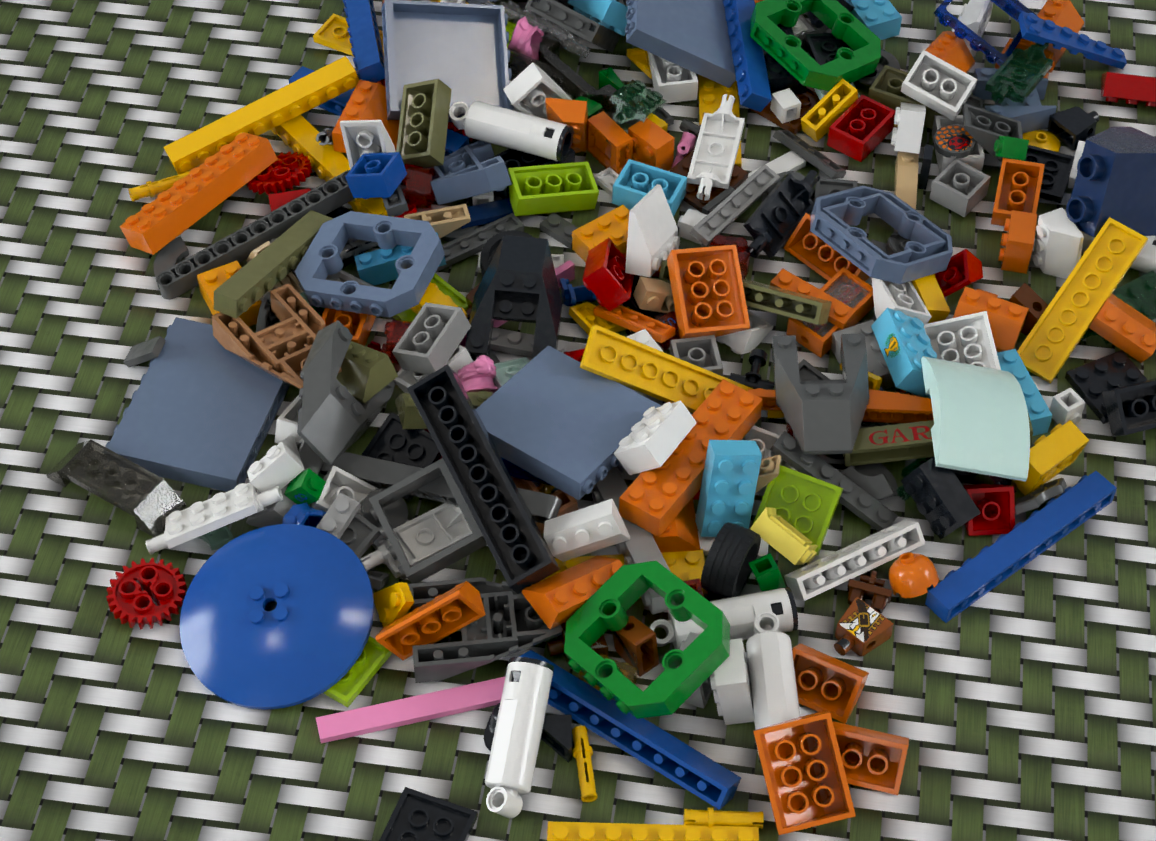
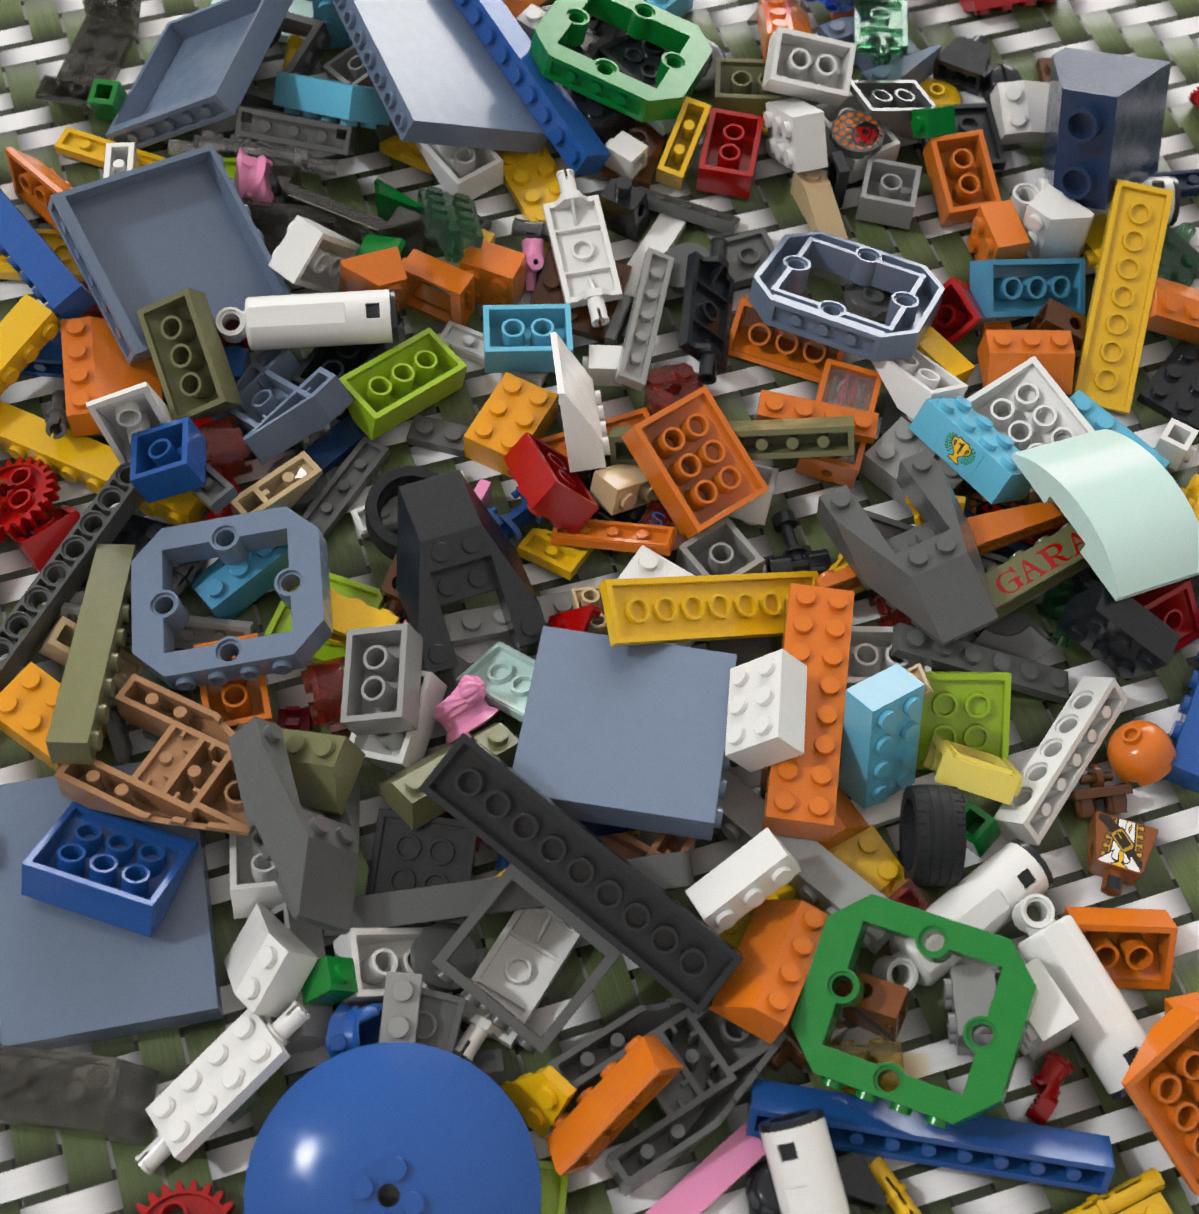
camera: 30 degrees left, 10 degrees up
none -> blue slope [21,801,198,937]
none -> black torso [599,176,650,243]
none -> dark azure slope [970,258,1085,318]
none -> red connector [1025,1051,1075,1125]

